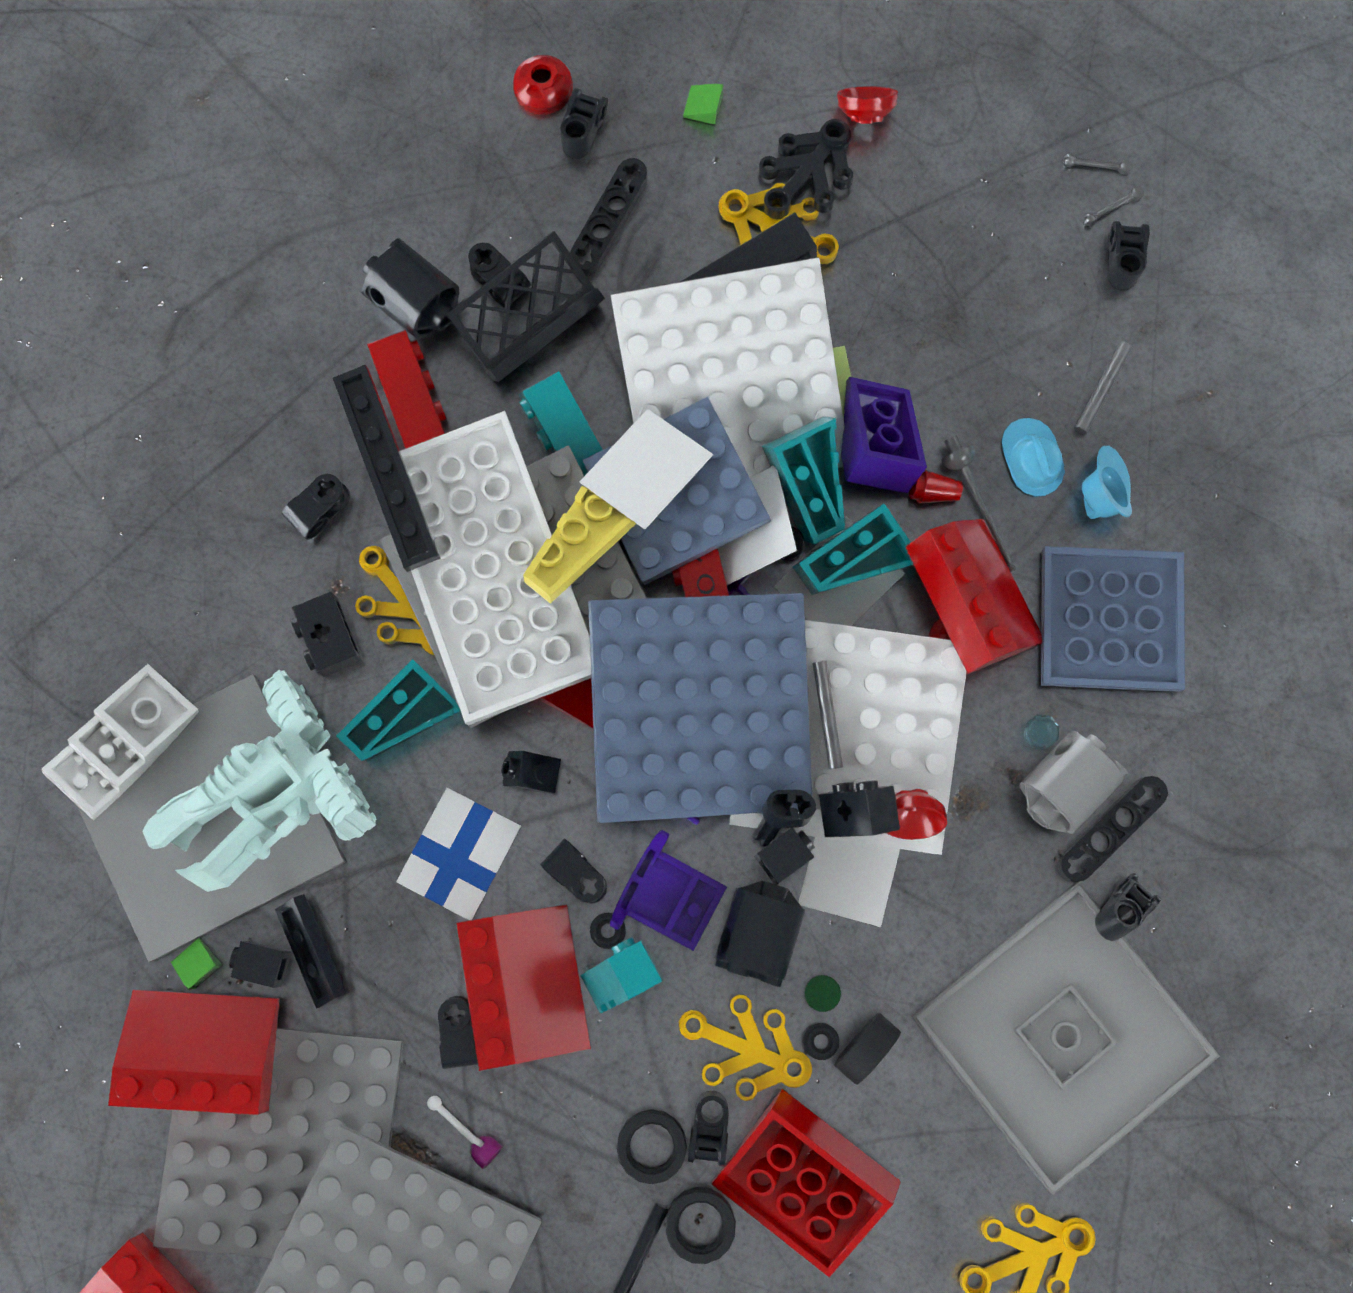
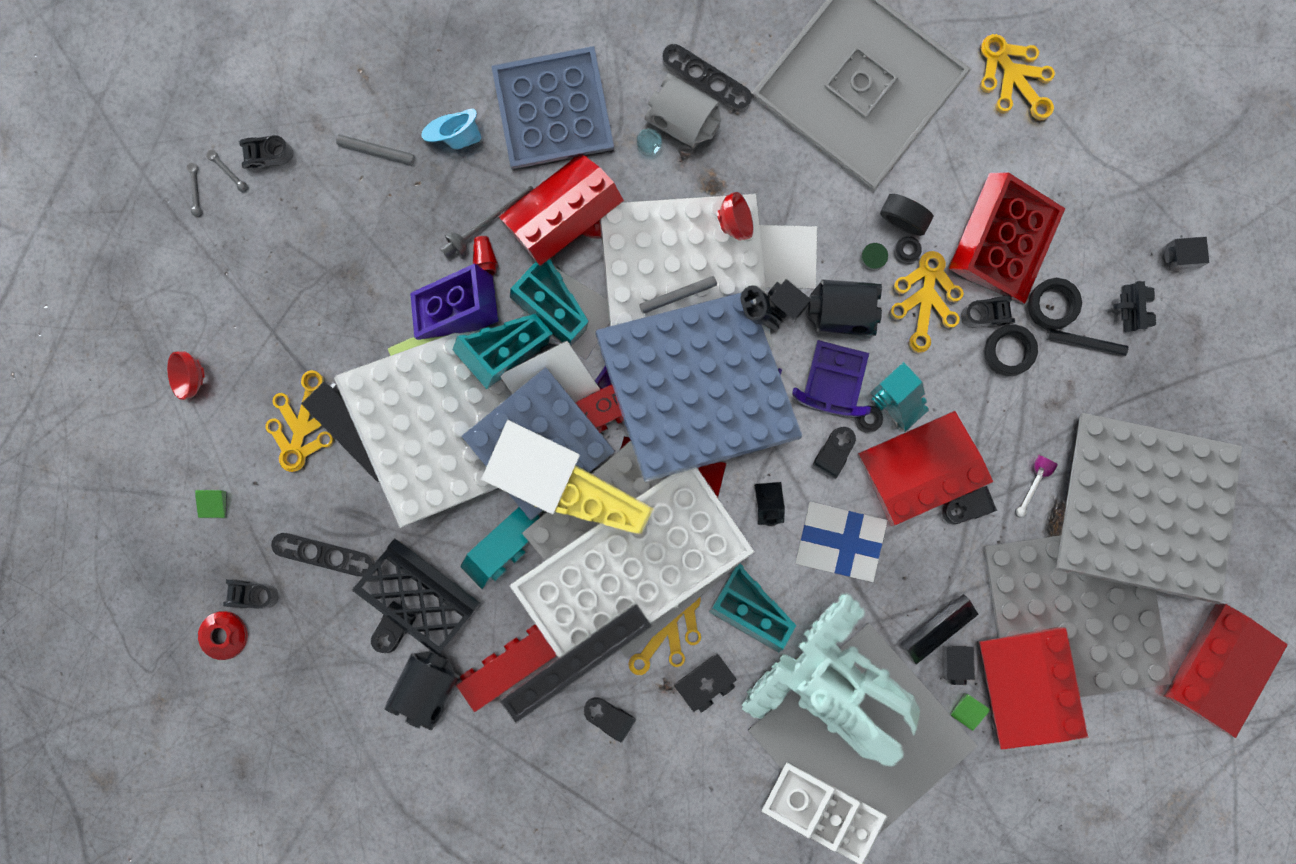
camera: 100 degrees left, 5 degrees up
black plant [759,119,853,220] -> none
black brick [818,780,900,837] -> none
medium azure piece [1001,418,1065,496] -> none
black piece [1095,873,1161,941] -> none

